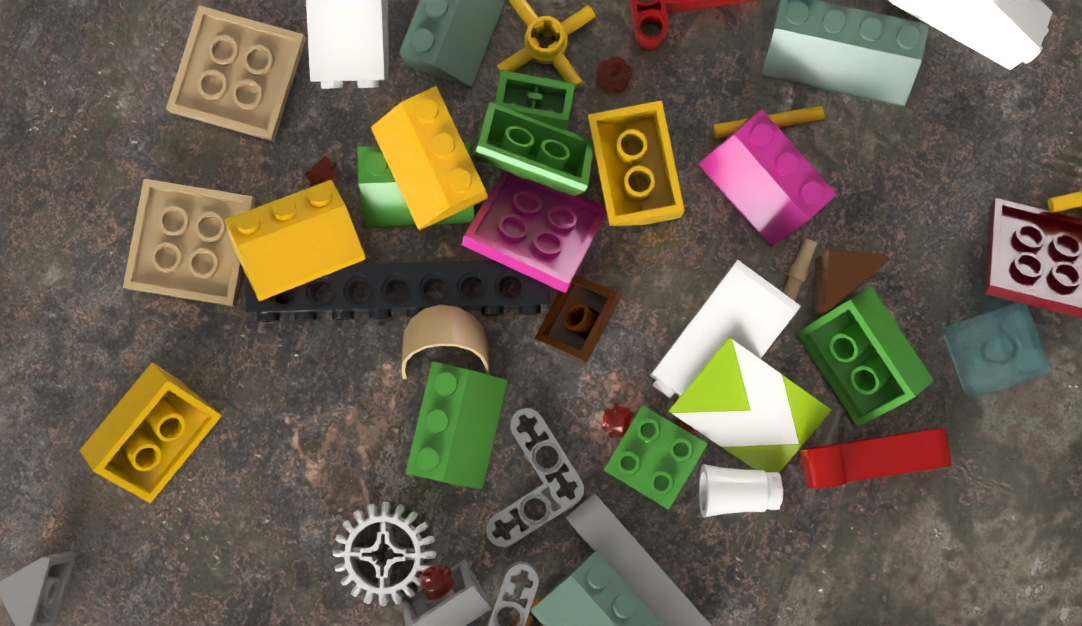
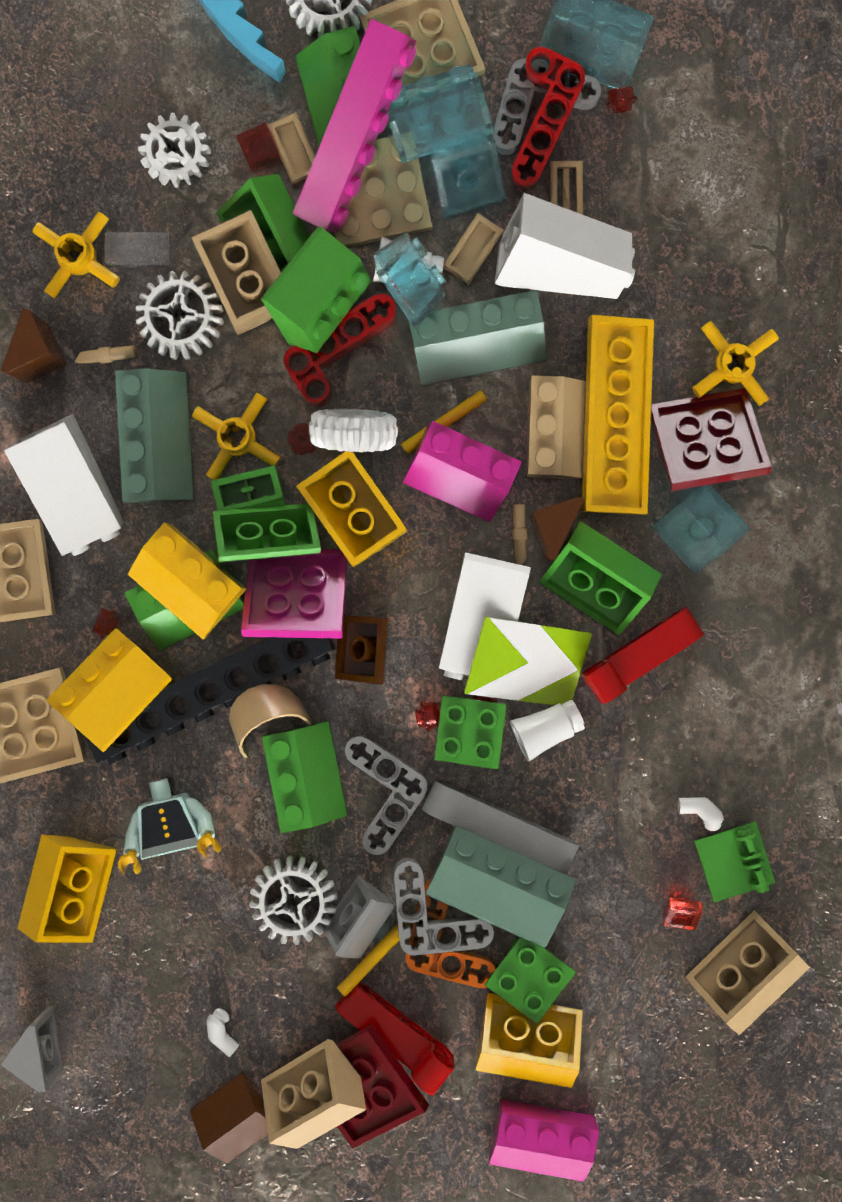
camera: 25 degrees left, 5 degrees up
clear red plate [418,564,455,600] -> none
none -> torso [118,778,221,875]
none -> white gear [309,408,398,452]
none -> tan slope [526,375,586,480]
none -> yellow plate [582,315,654,515]

